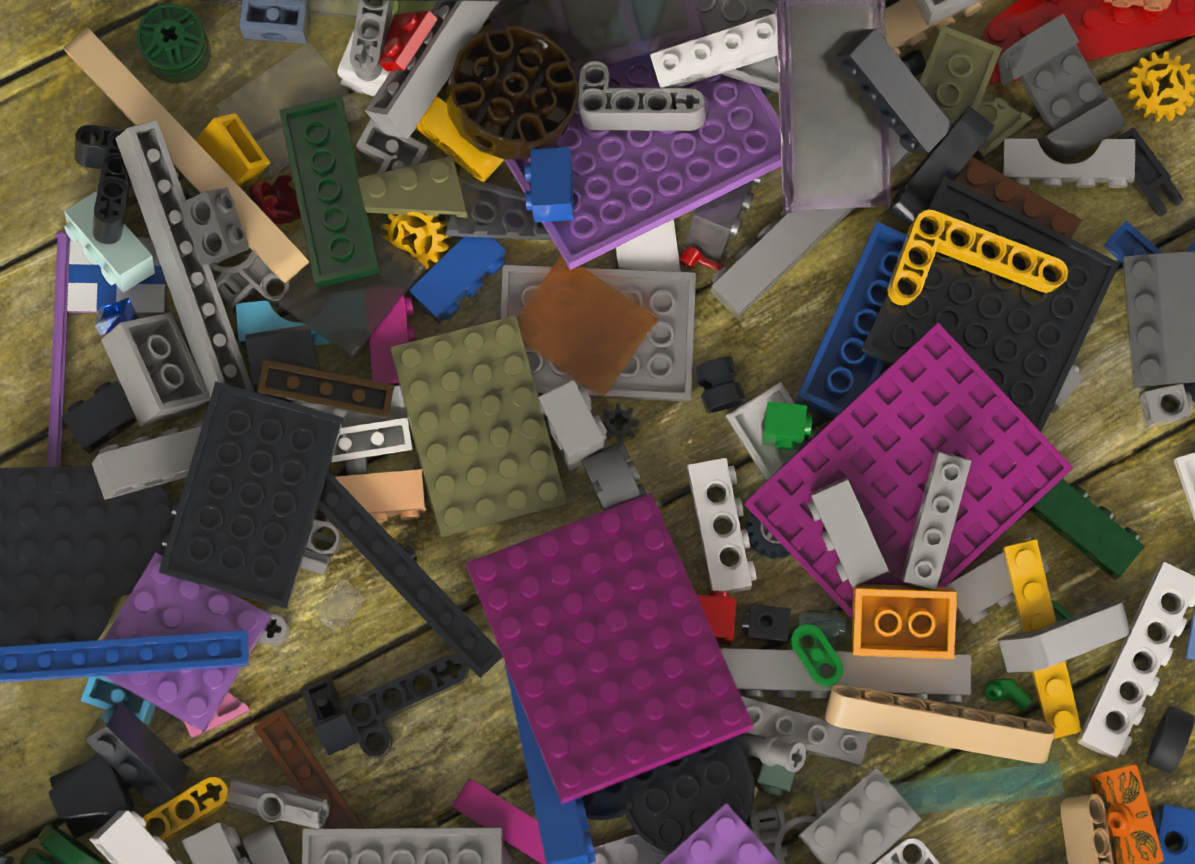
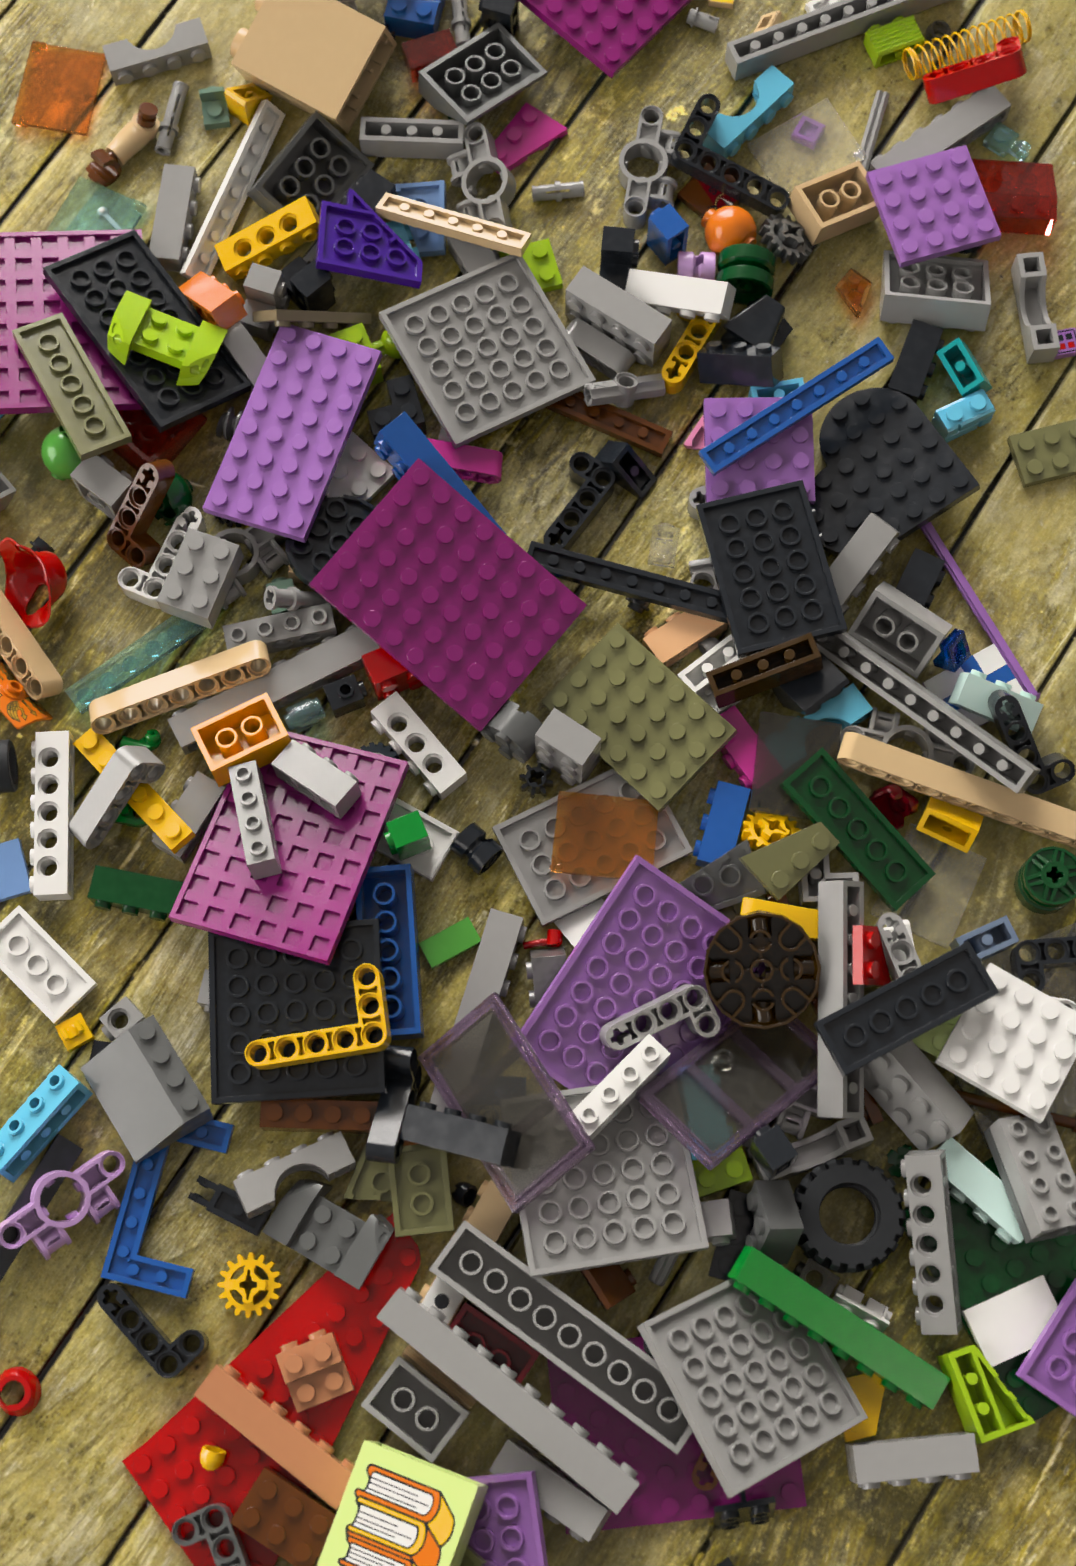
camera: 150 degrees right, 5 degrees down
dark grey brick [179,187,250,266] -> none
blue brick [525,147,574,223] -> none
green plate [791,624,843,687] -> none
none -> bright green tile [419,917,481,970]

